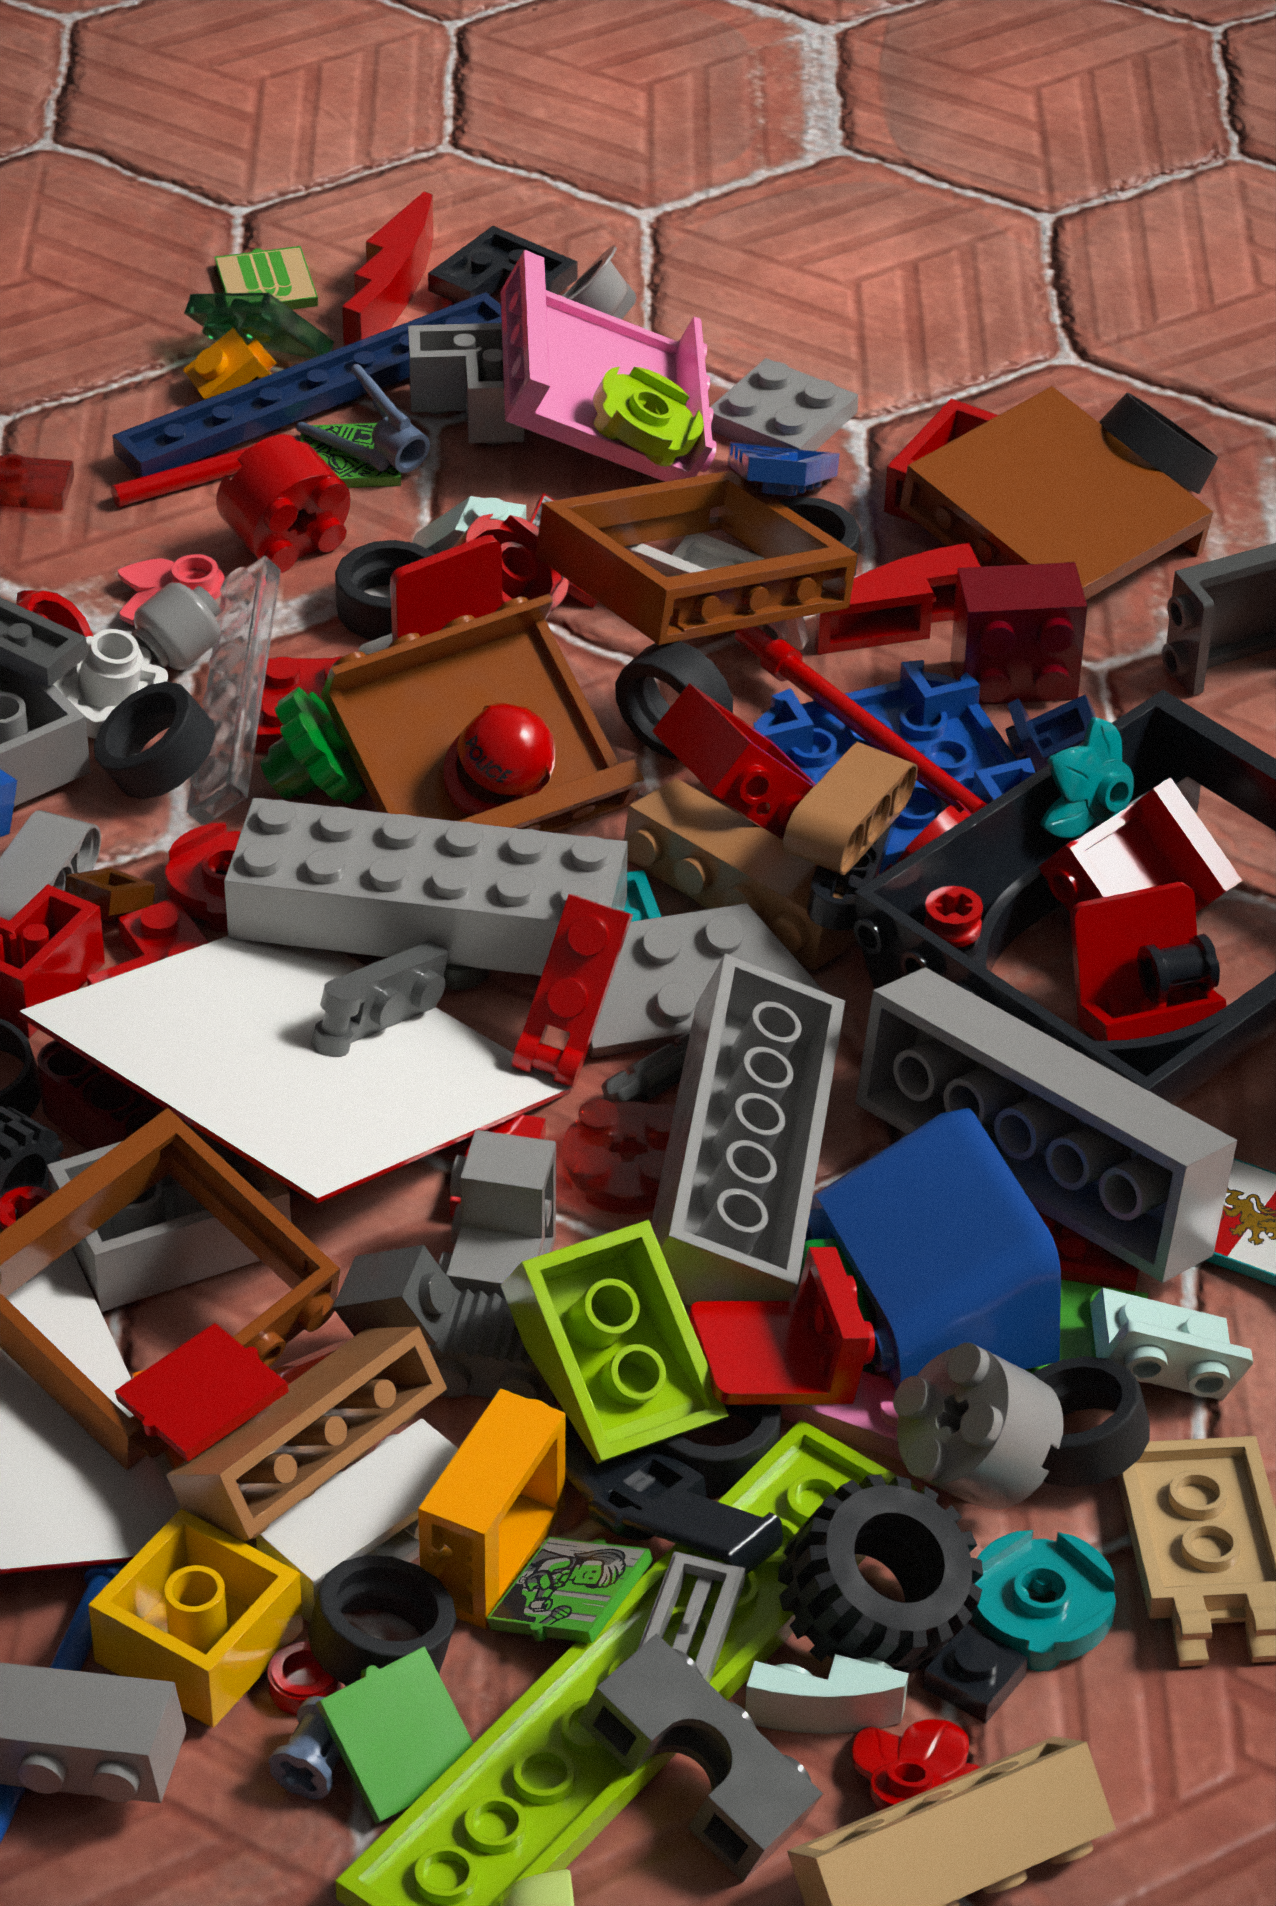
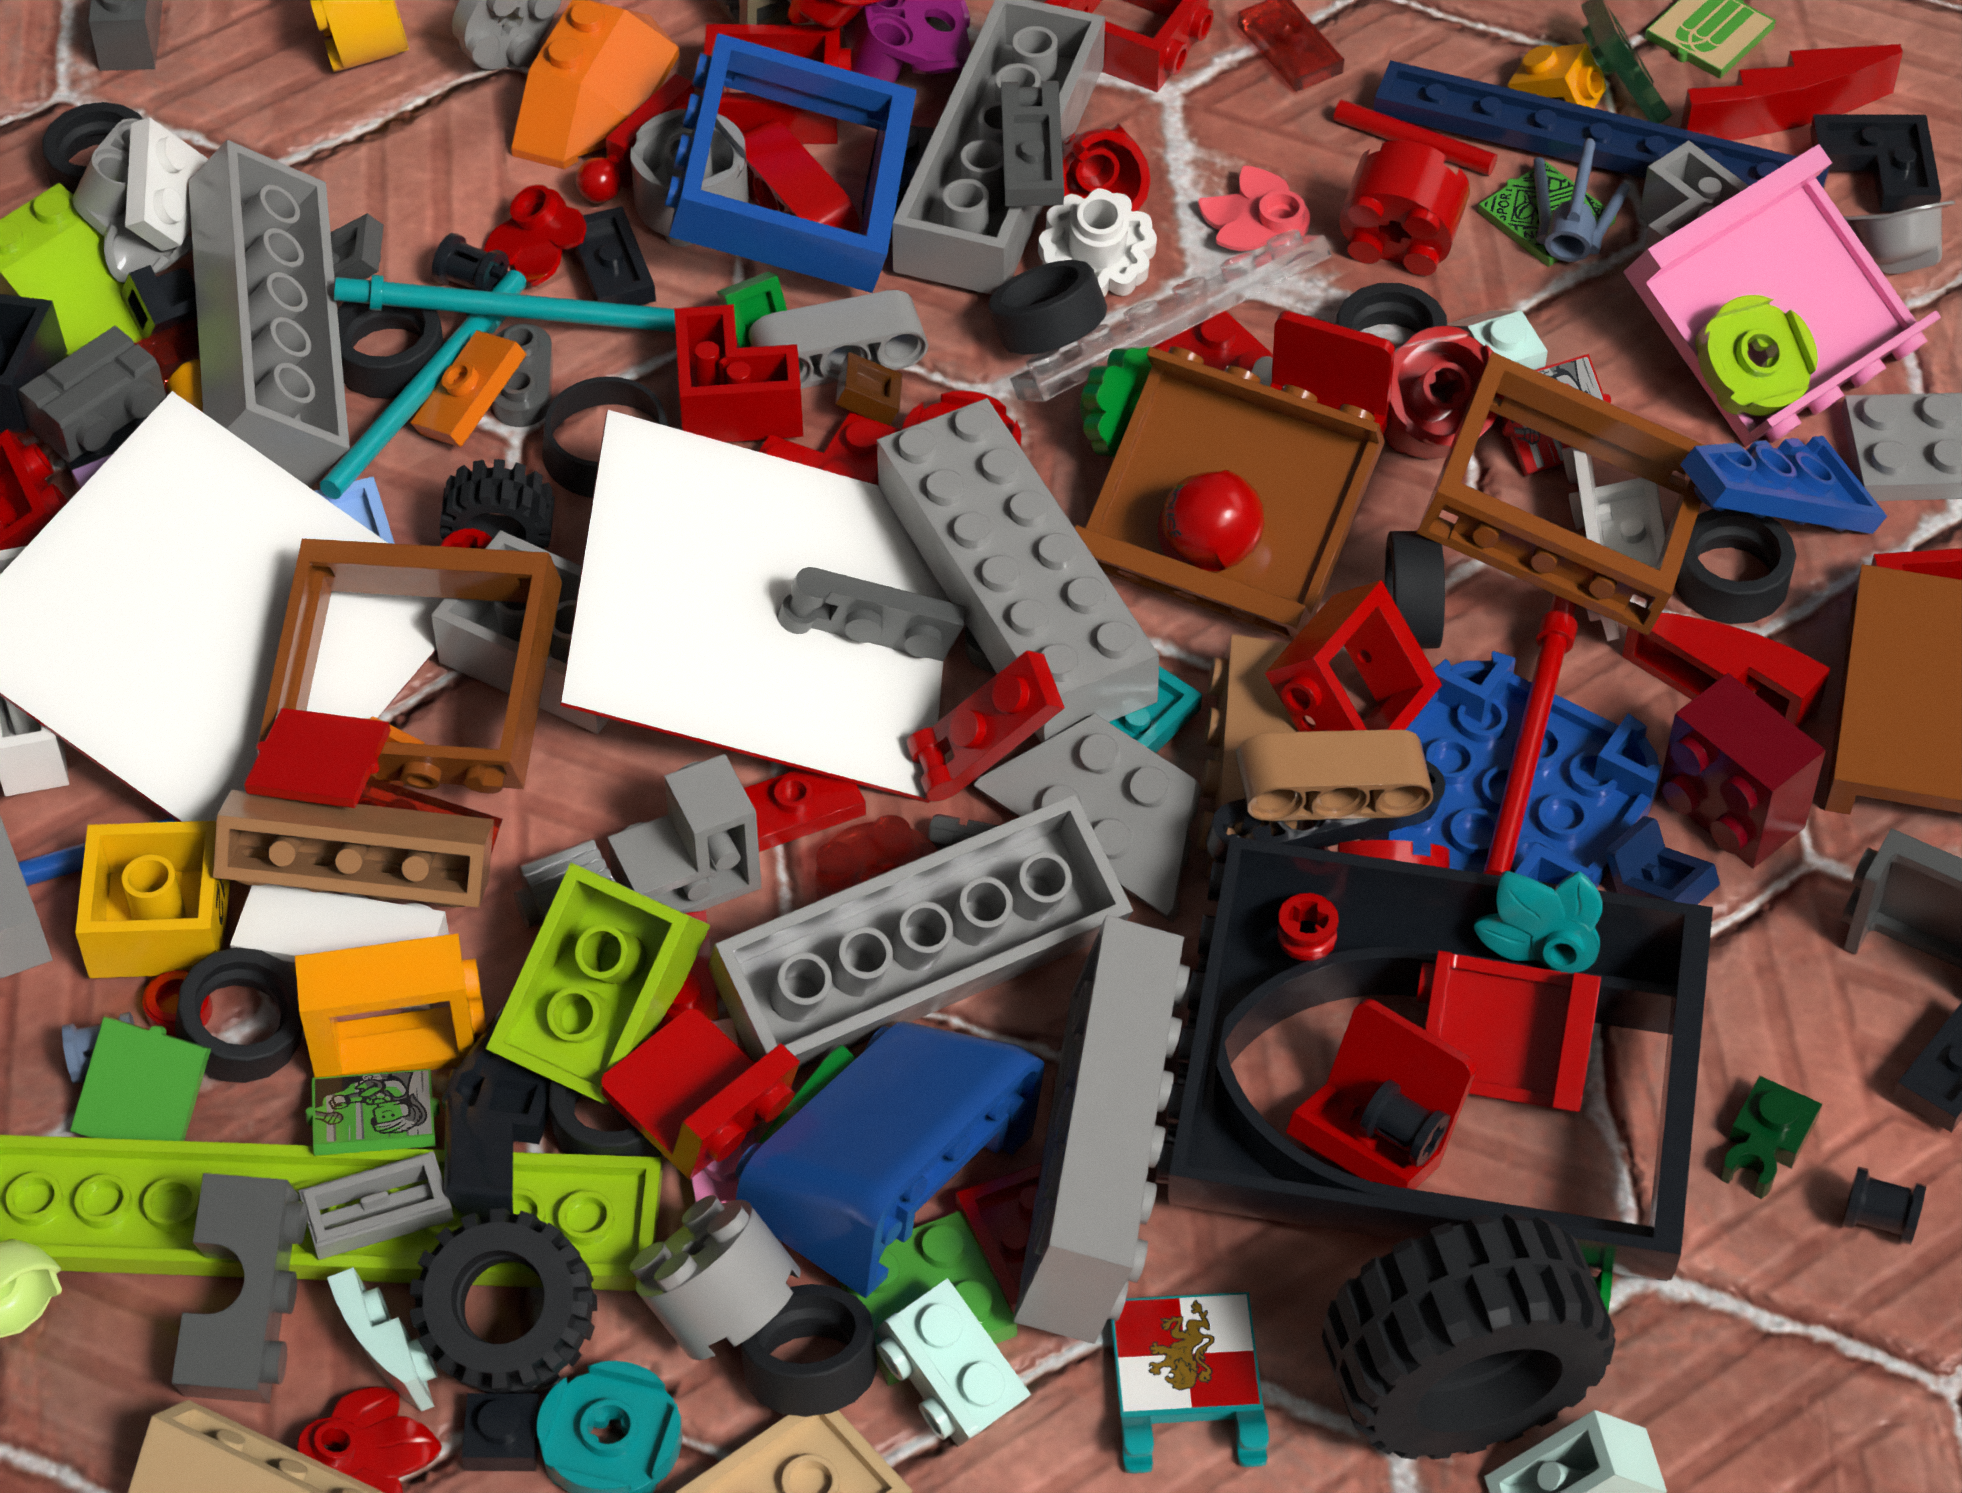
camera: 55 degrees right, 10 degrees up
light grey head [131,582,221,670] -> none
dark grey brick [333,1245,458,1345] -> none

